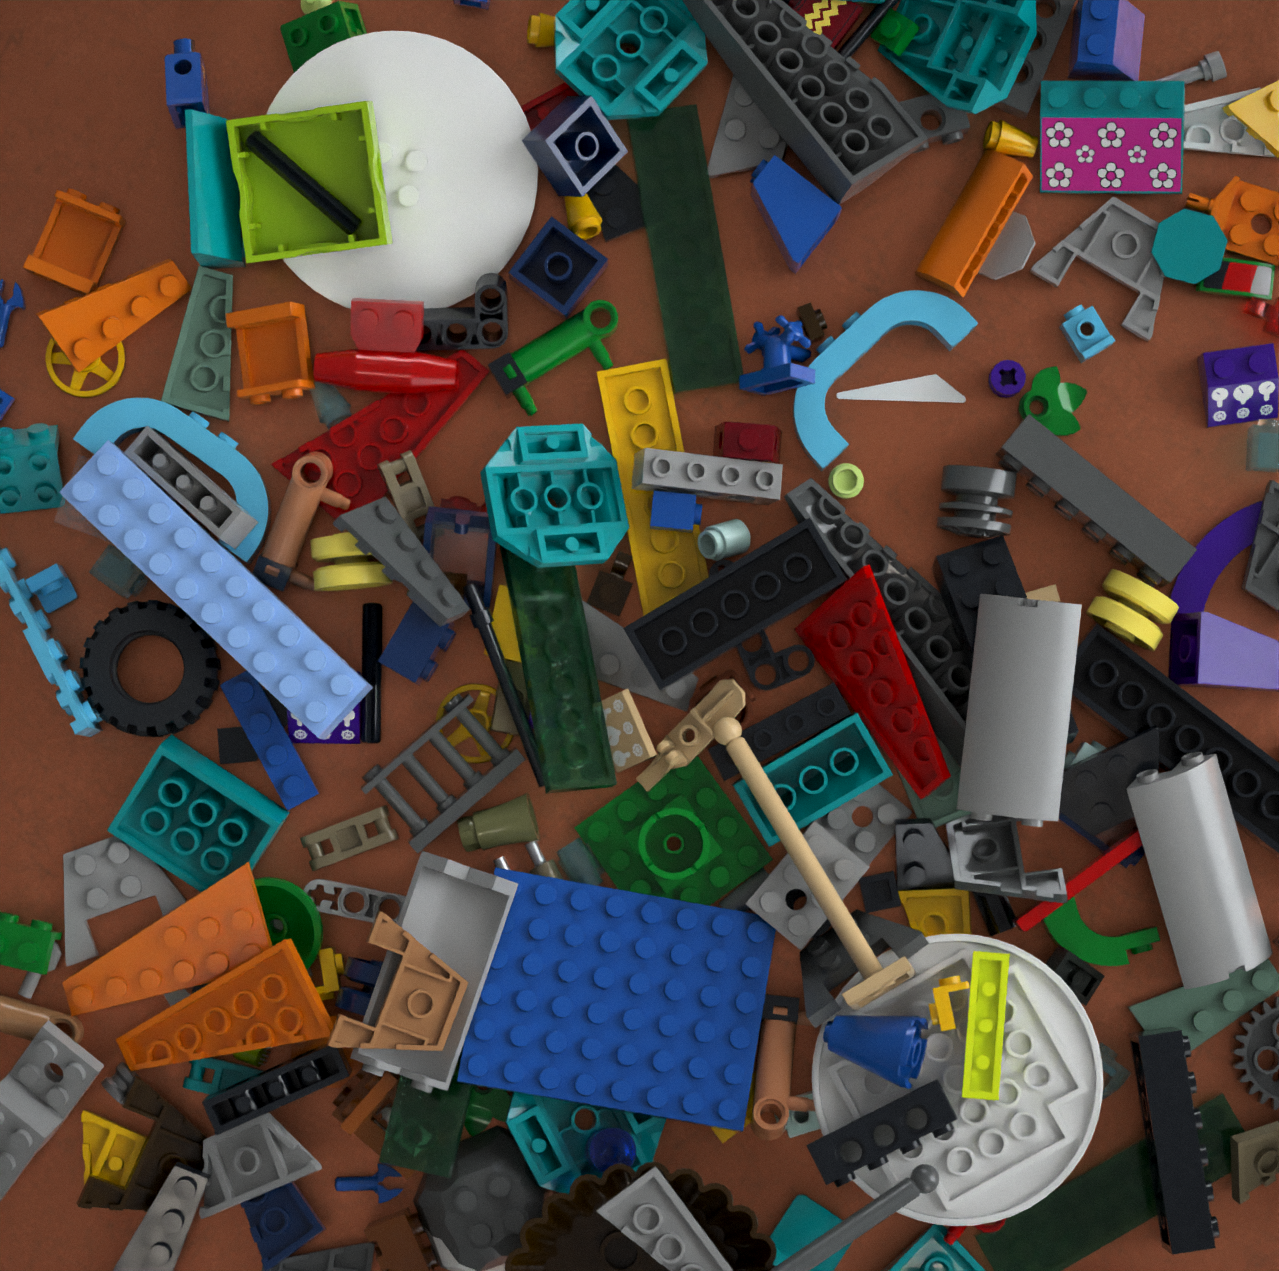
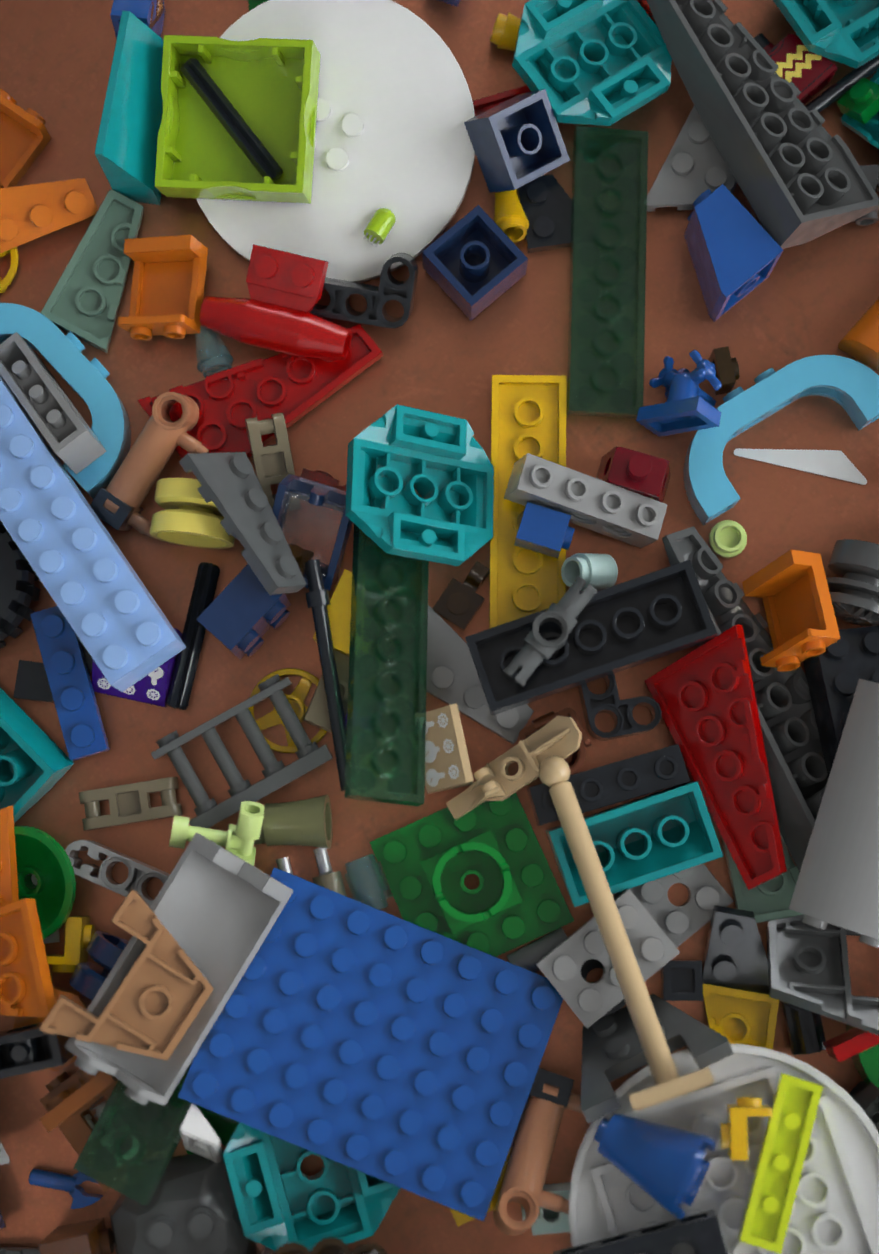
camera: 15 degrees right, 5 degrees down
green piece [488,300,618,416] -> none
clear blue wheel [584,1128,636,1174] -> none
none -> yellowish green bar [169,801,265,866]
none -> white slope [180,1103,223,1163]
none -> lime piece [363,208,395,247]
none -> dark grey pin [503,576,598,686]
none -> orange panel [742,549,840,672]

